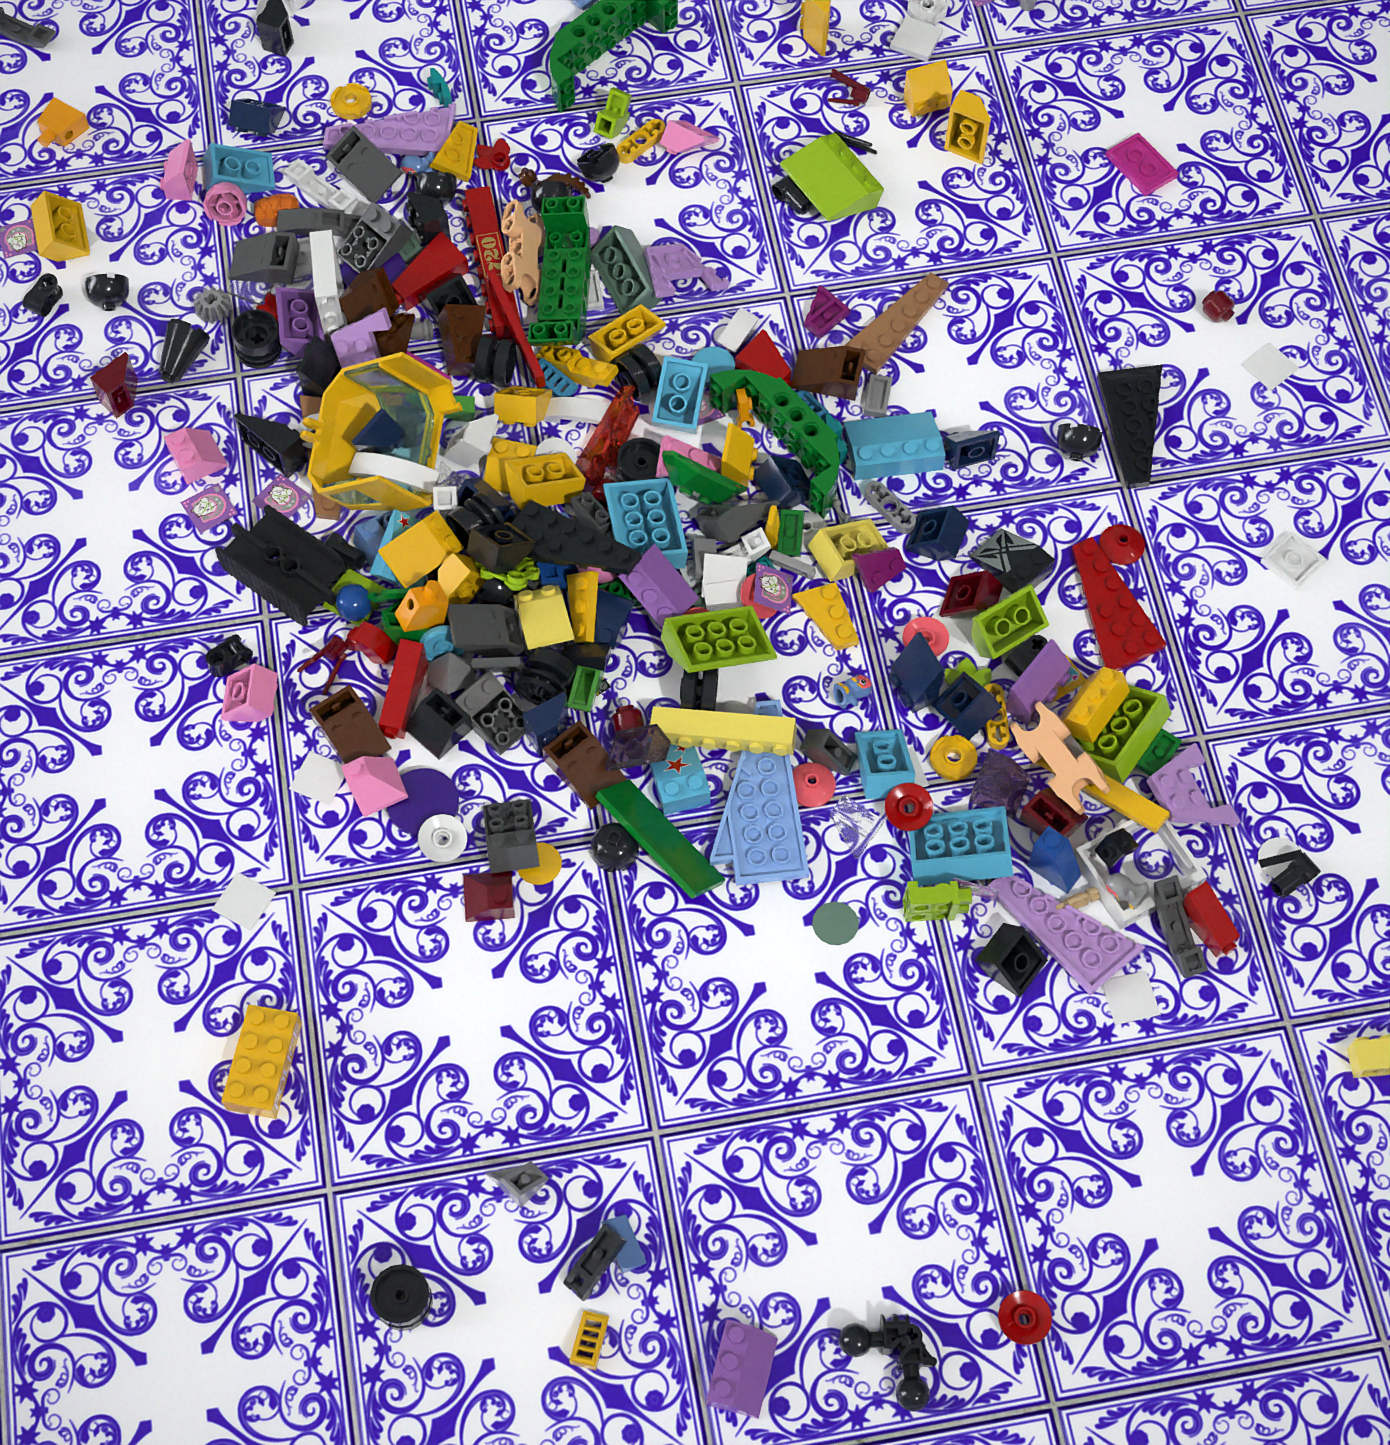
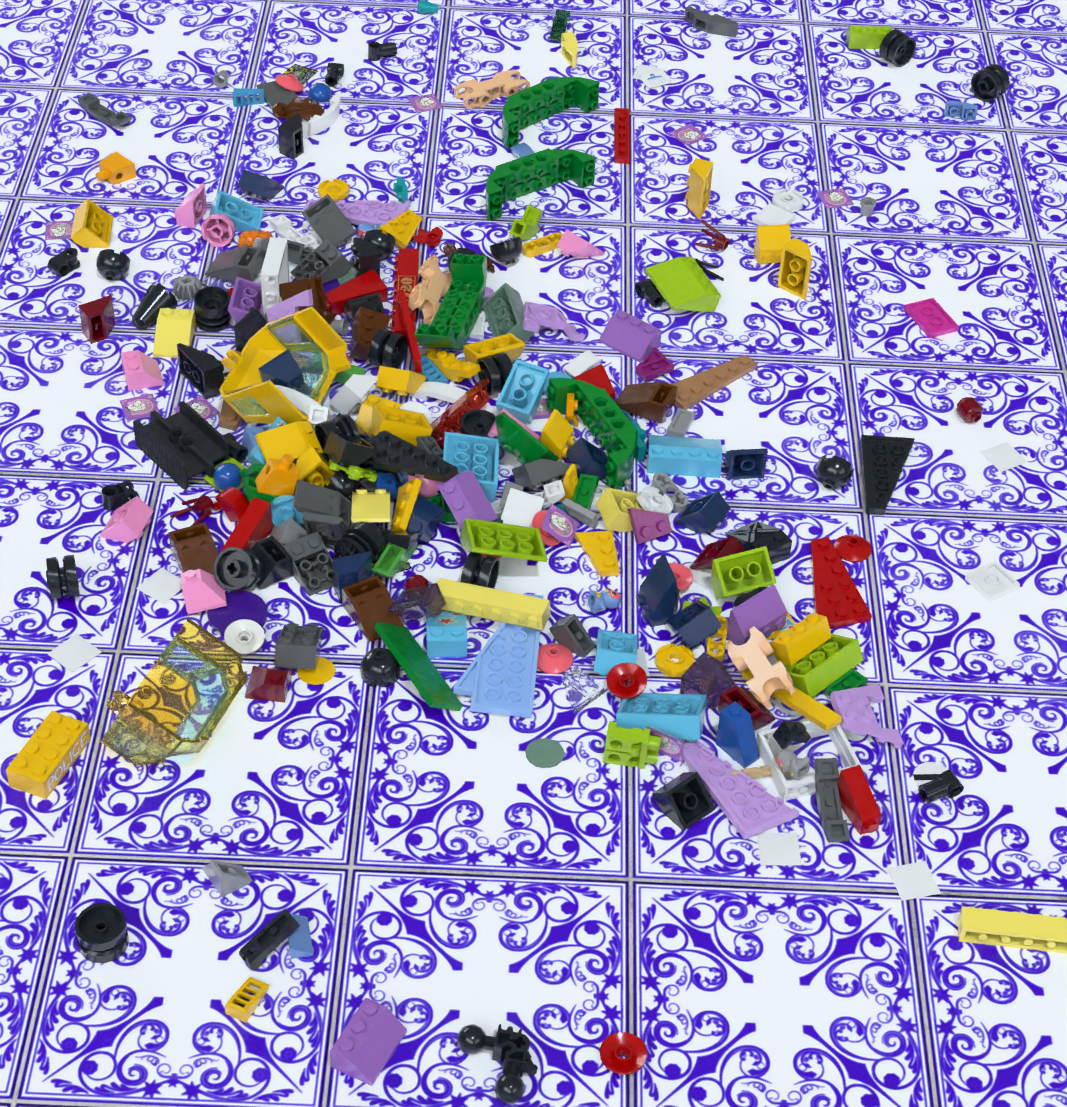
camera: 10 degrees right, 20 degrees down
none -> black wheel [46,554,80,601]
none -> clear yellow windscreen [100,618,248,766]
none -> light yellow slope [153,308,196,358]
none -> black wheel [214,547,264,591]
none -> medium lavender slope [599,310,662,363]
none -> white plate [636,486,673,516]
none -> white sticker [887,861,941,901]

